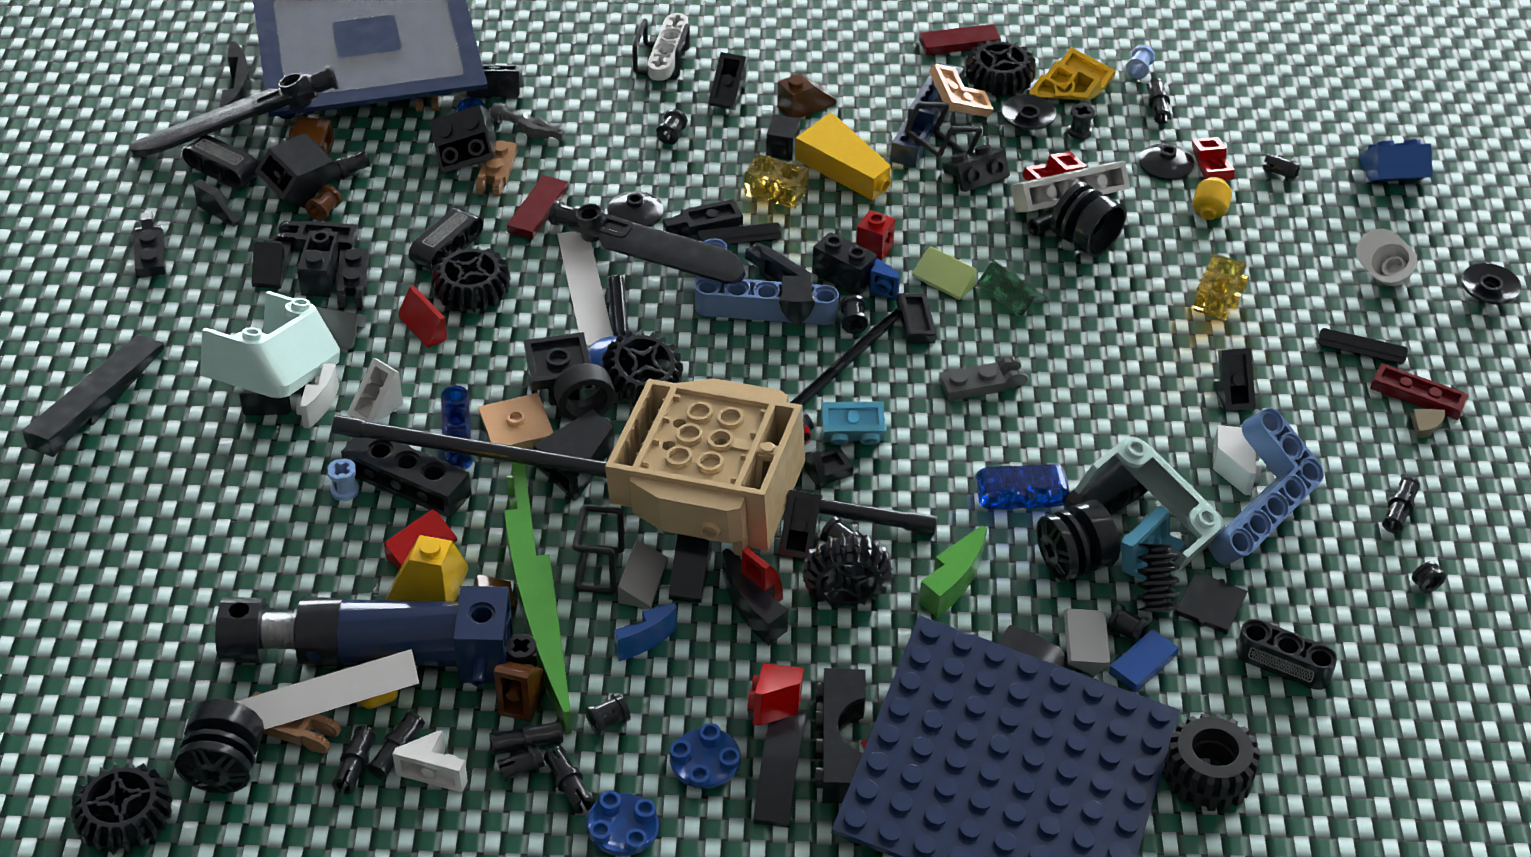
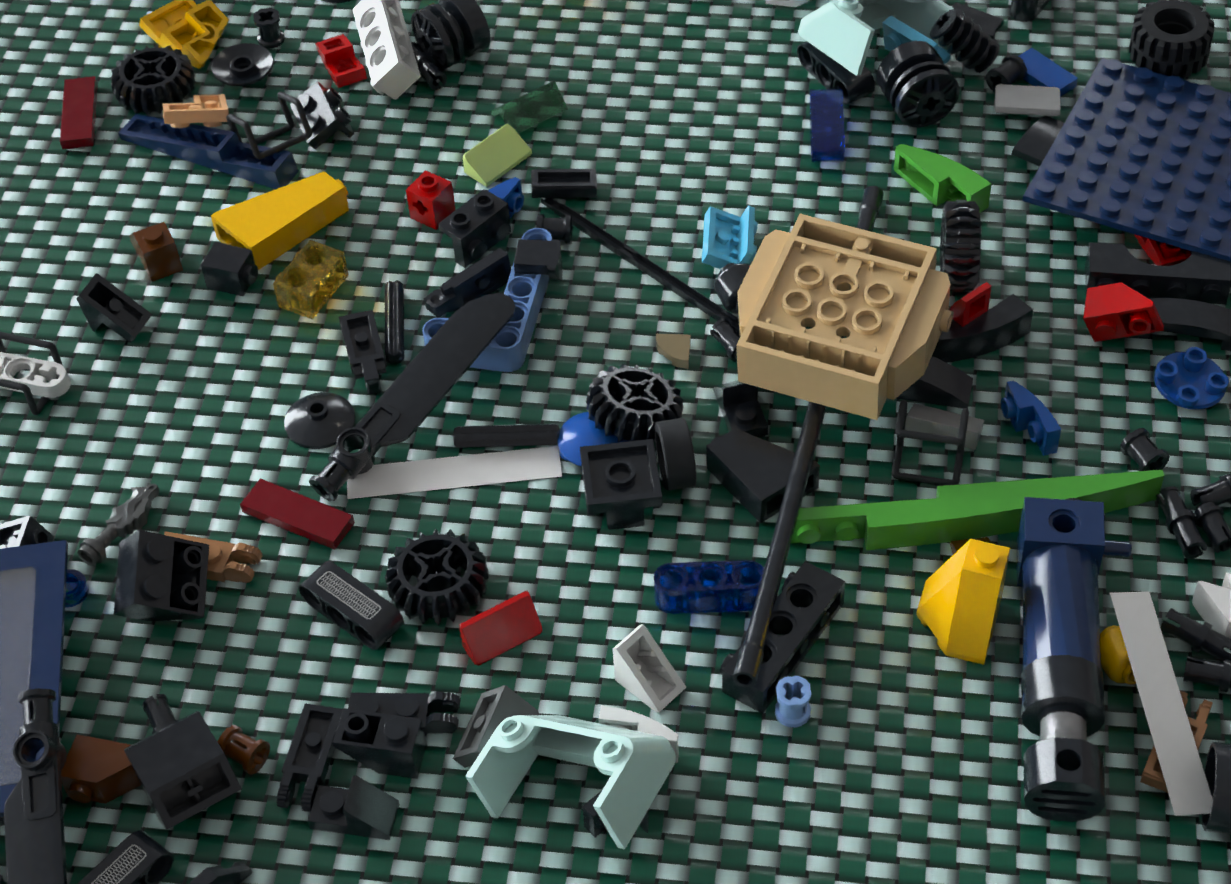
camera: 80 degrees left, 5 degrees up
red slope [384,509,457,569] -> none
light nougat plate [478,393,554,448] -> none
reddish brown slope [494,662,545,722] -> none
black bush [656,109,688,145] -> none
dark grey hinge [939,357,1028,401] -> none

